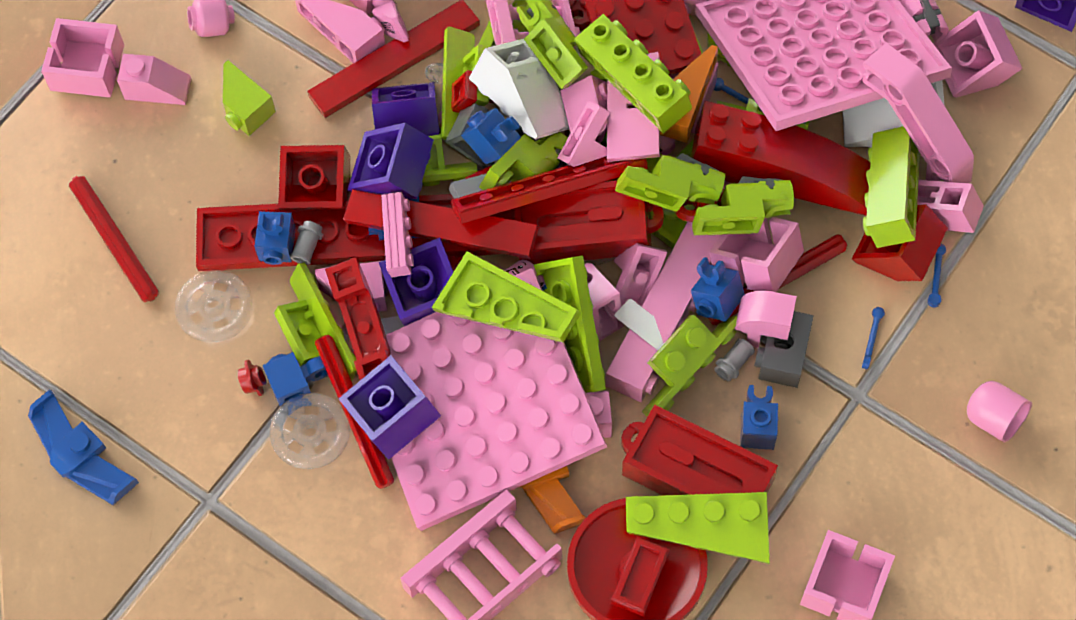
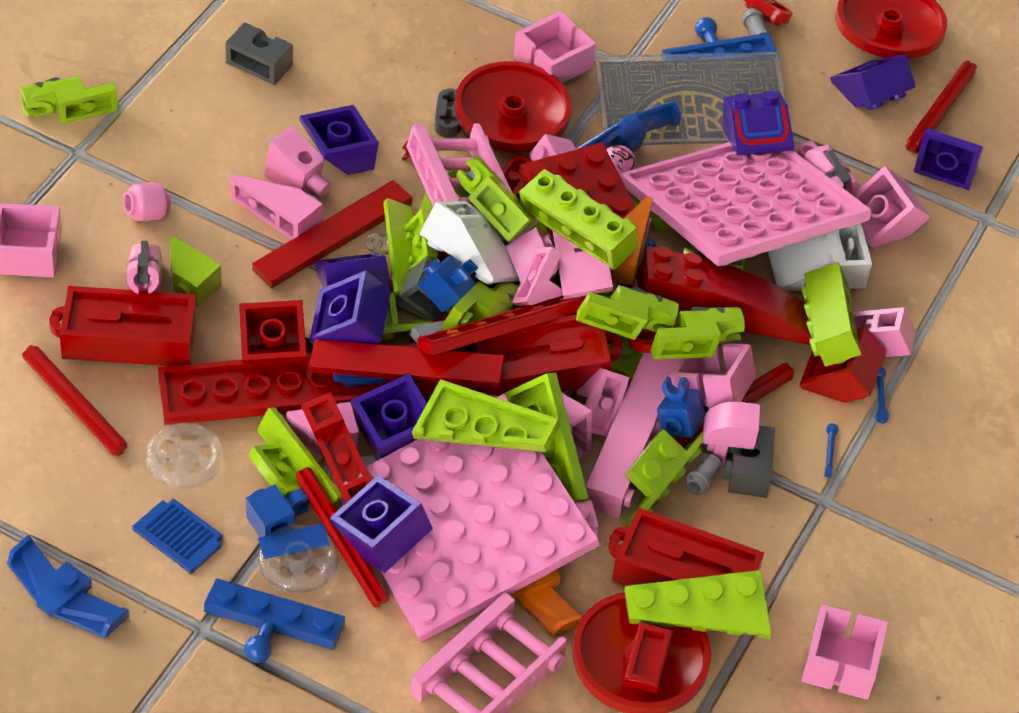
camera: 15 degrees left, 15 degrees down
bright pink slope [117,54,191,105] -> none
red plate [238,359,266,396] -> none
blue brick [254,211,296,265] -> none
light grey pin [290,221,323,265] -> none
bright pink slope [372,1,409,42] -> none
bright pink piece [381,192,414,278] -> none
red tile [451,70,477,113] -> none
white sticker [614,299,674,350] -> none
blue brick [740,385,778,450] -> none
bright pink piece [863,43,974,184] -> none
bright pink helmet [967,381,1032,443] -> none
none -> red piece [49,286,196,366]
none -> bright pink plate [127,241,163,294]
none -> blue window [132,499,223,574]
none -> blue plate [204,578,345,663]
none -> blue sticker [258,524,330,559]

